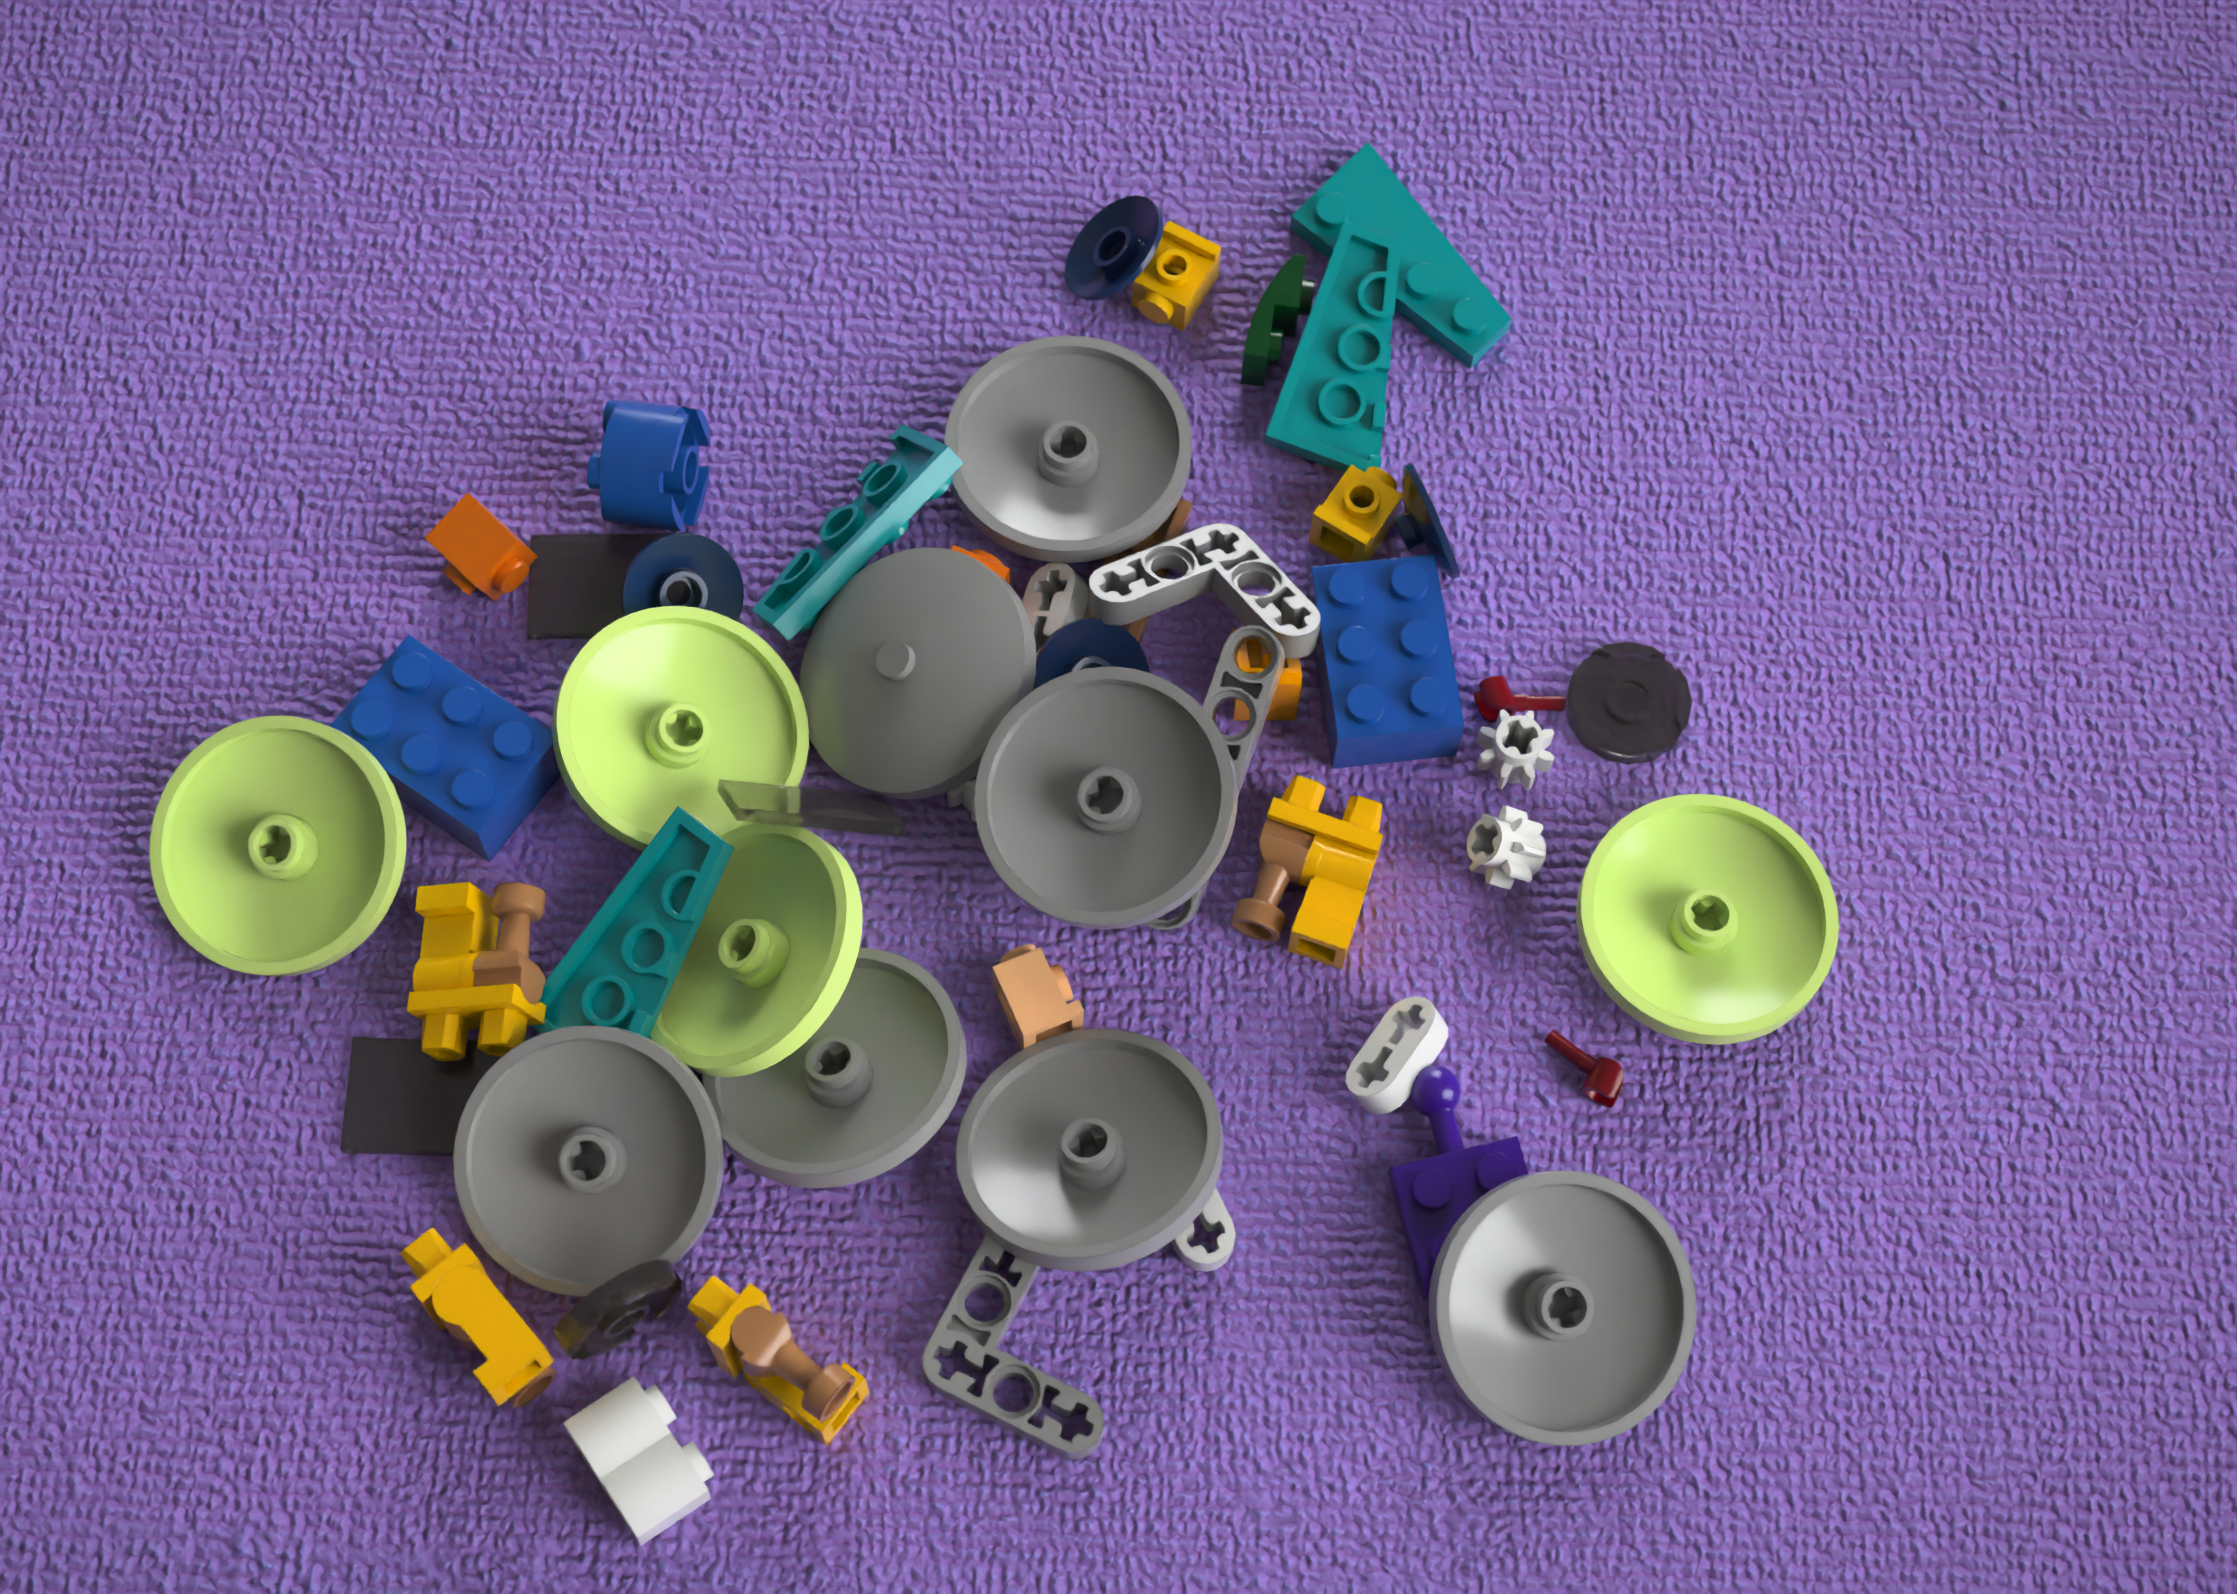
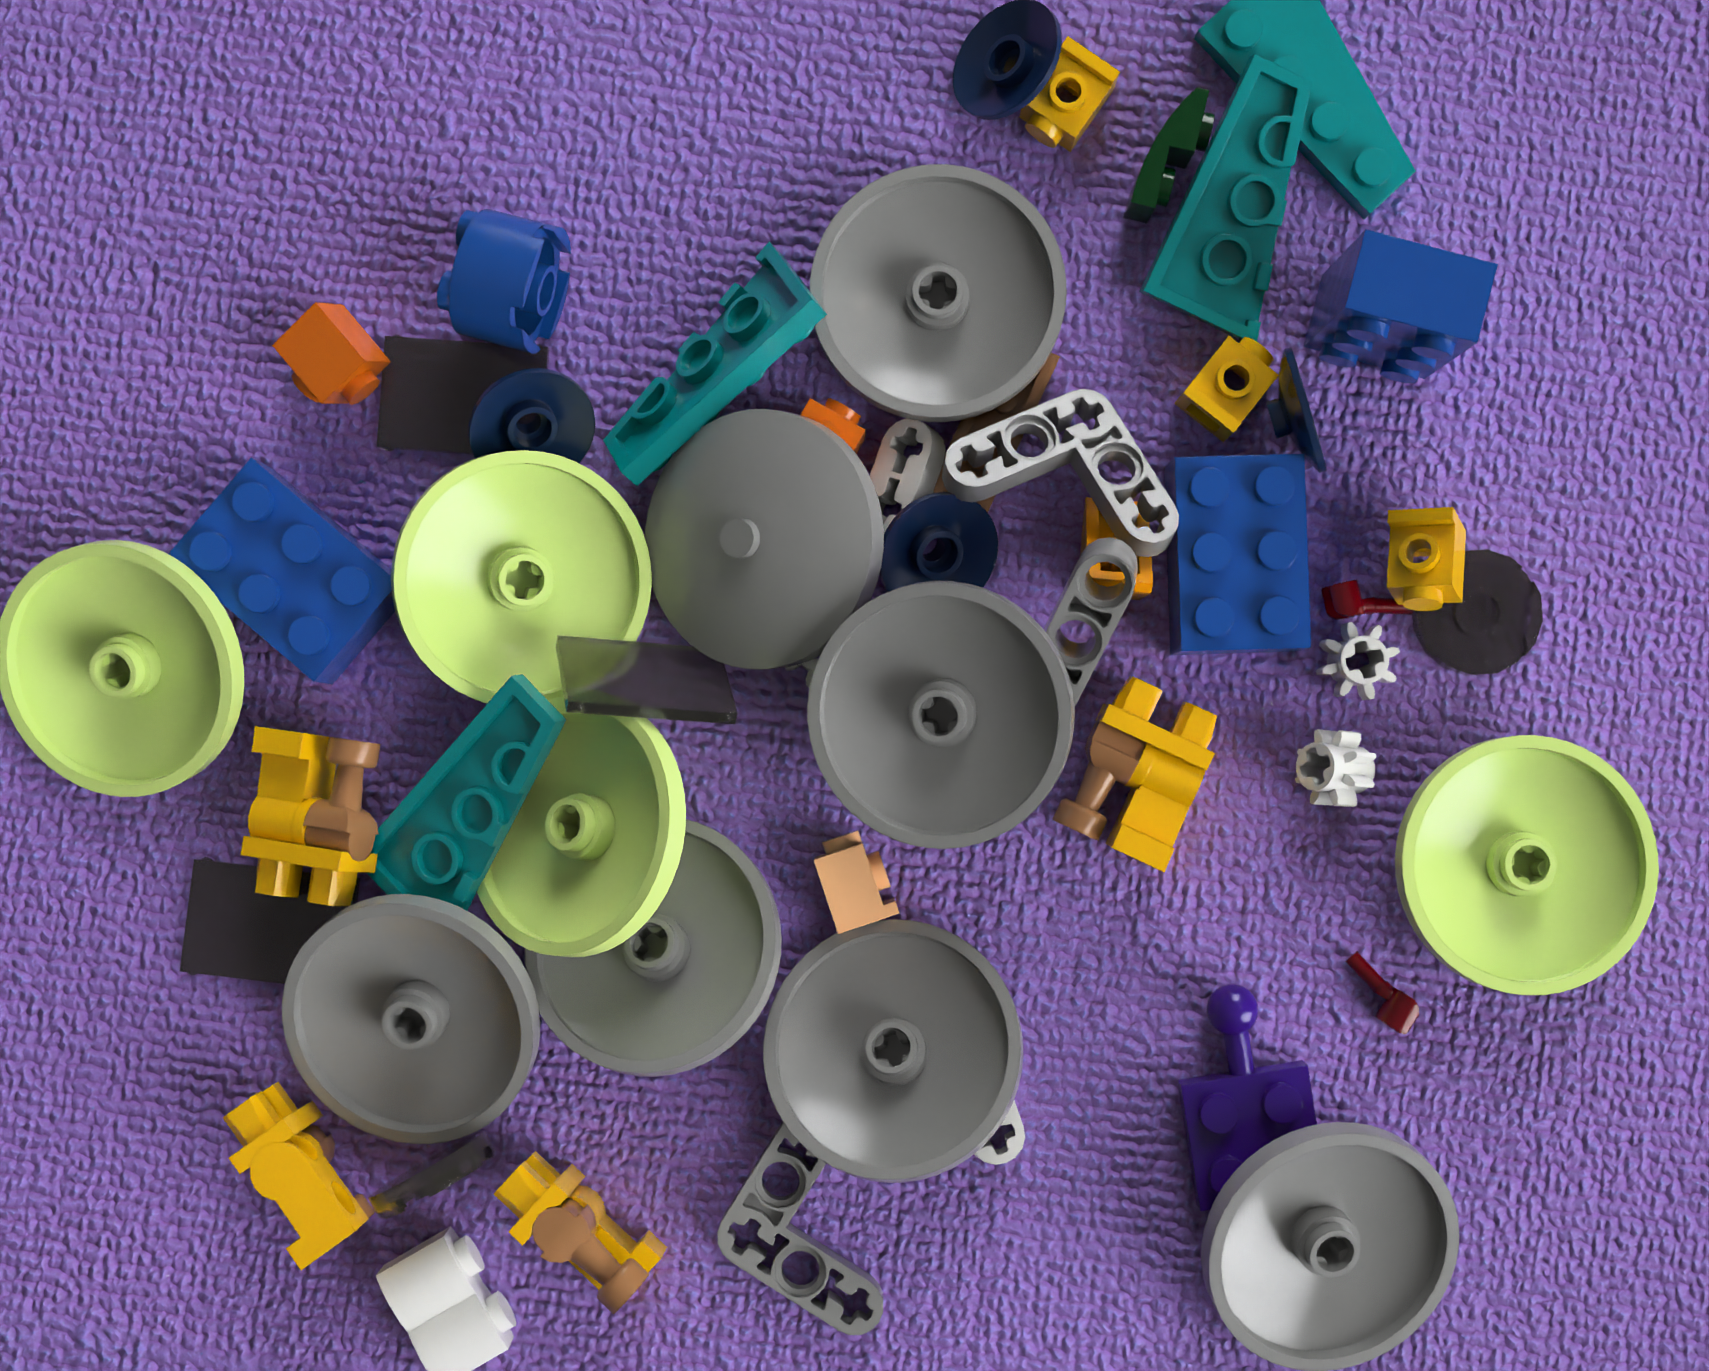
camera: 10 degrees right, 20 degrees up
white beam [1346,996,1448,1115] -> none
none -> blue brick [1303,229,1498,383]
none -> yellow brick [1387,507,1466,611]

